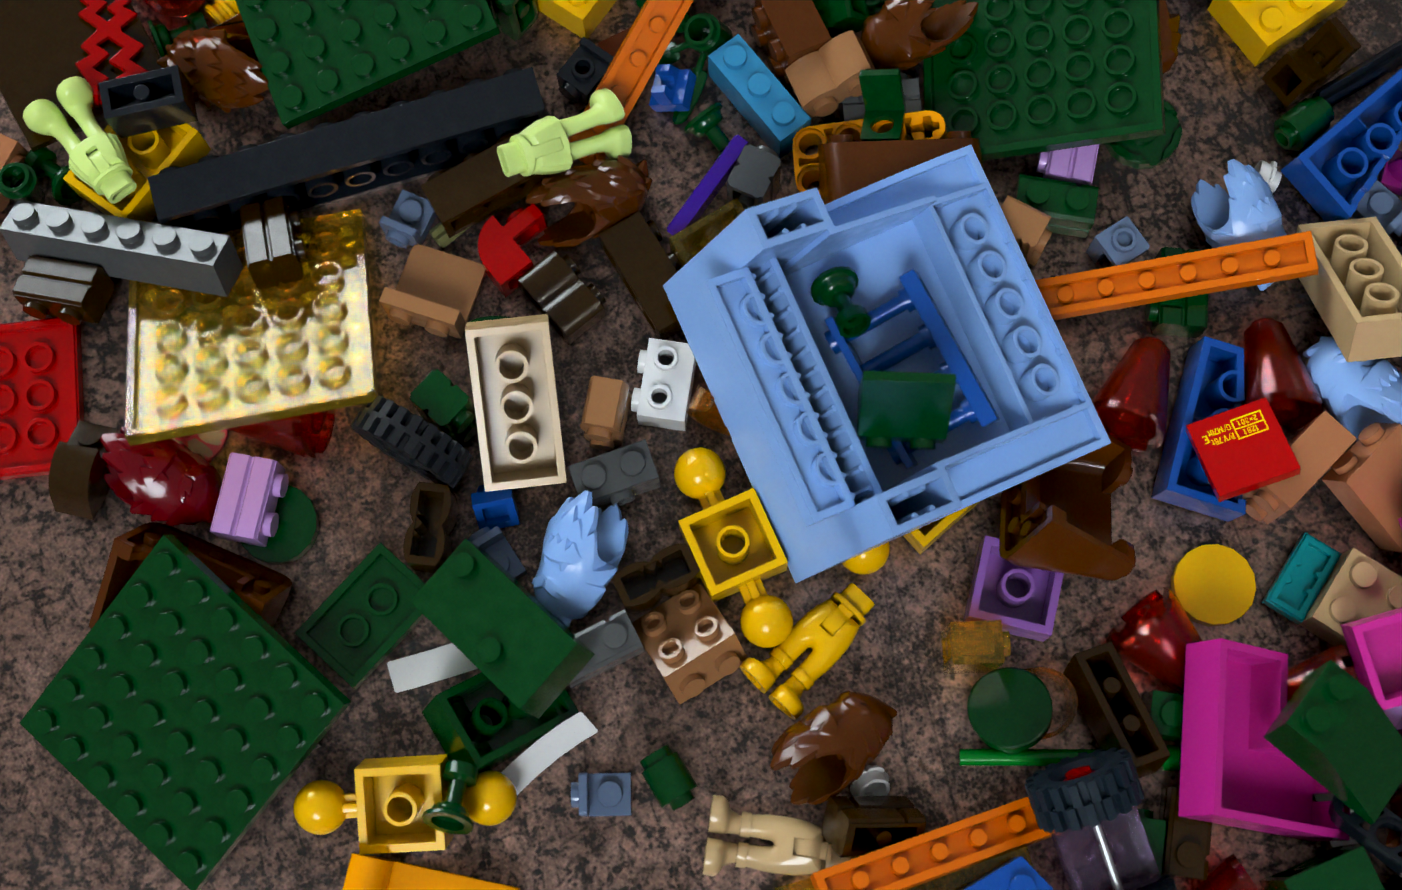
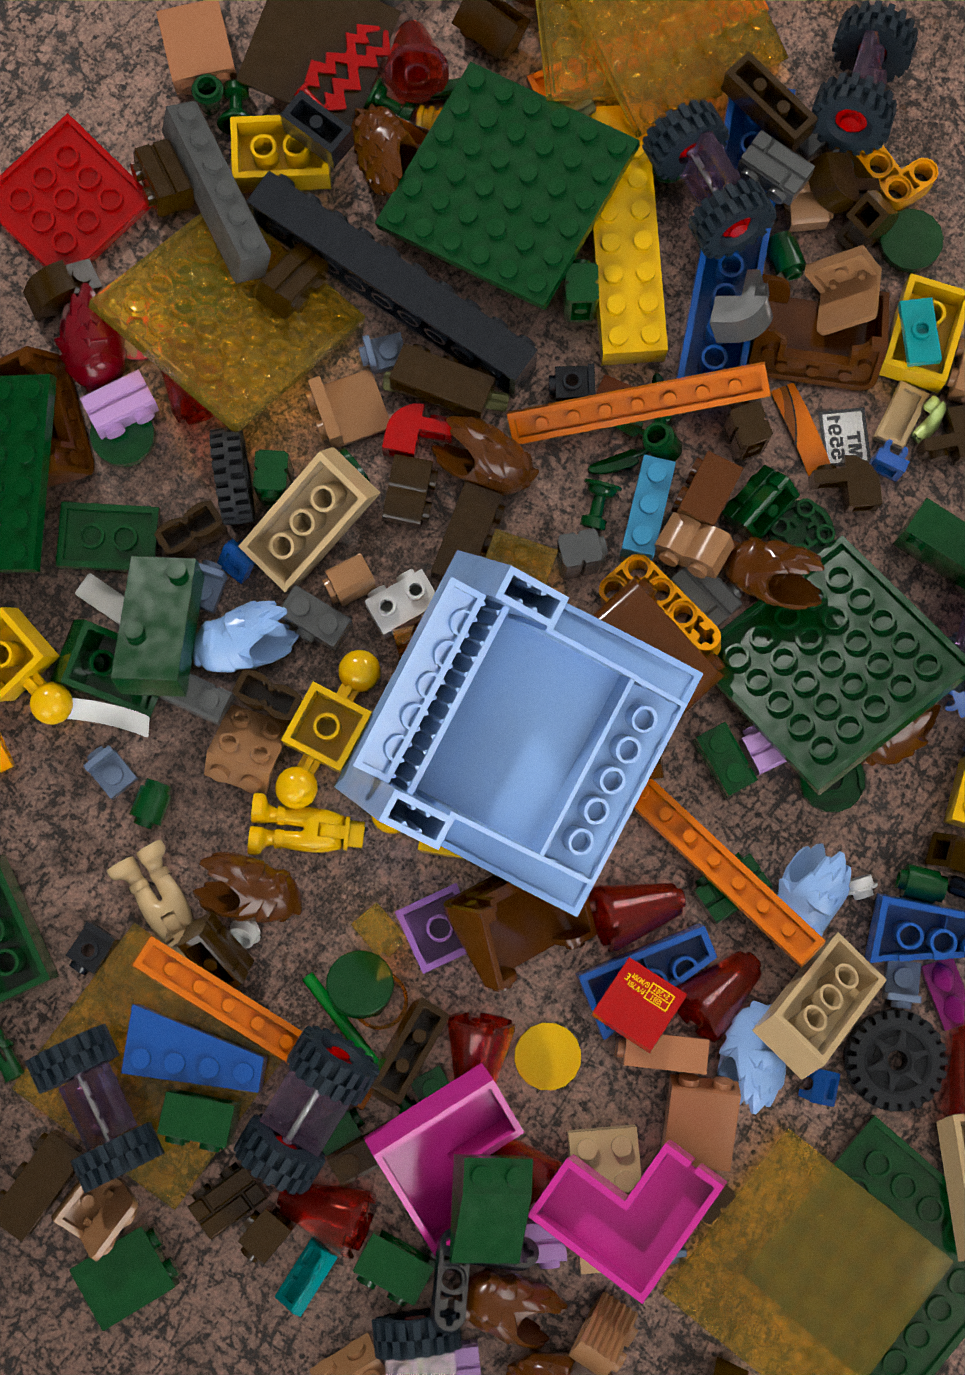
camera: 45 degrees right, 5 degrees up
yellowish green piece [23,76,137,204] -> none
dark green piece [423,760,479,835] -> none
yellowish green piece [497,88,632,177] -> none
blue tile [649,64,697,112] -> none
dark purple tile [667,134,750,241] -> none
dark green piece [810,266,871,338] -> none
blue fence [824,269,1000,469] -> none
dark green slope [857,371,956,450] -> none
dark green bracket [859,69,906,141] -> none
medium nougat brick [1001,195,1053,267] -> none
sand blue bracket [1086,215,1150,266] -> none
teal plate [1261,532,1342,625] -> none

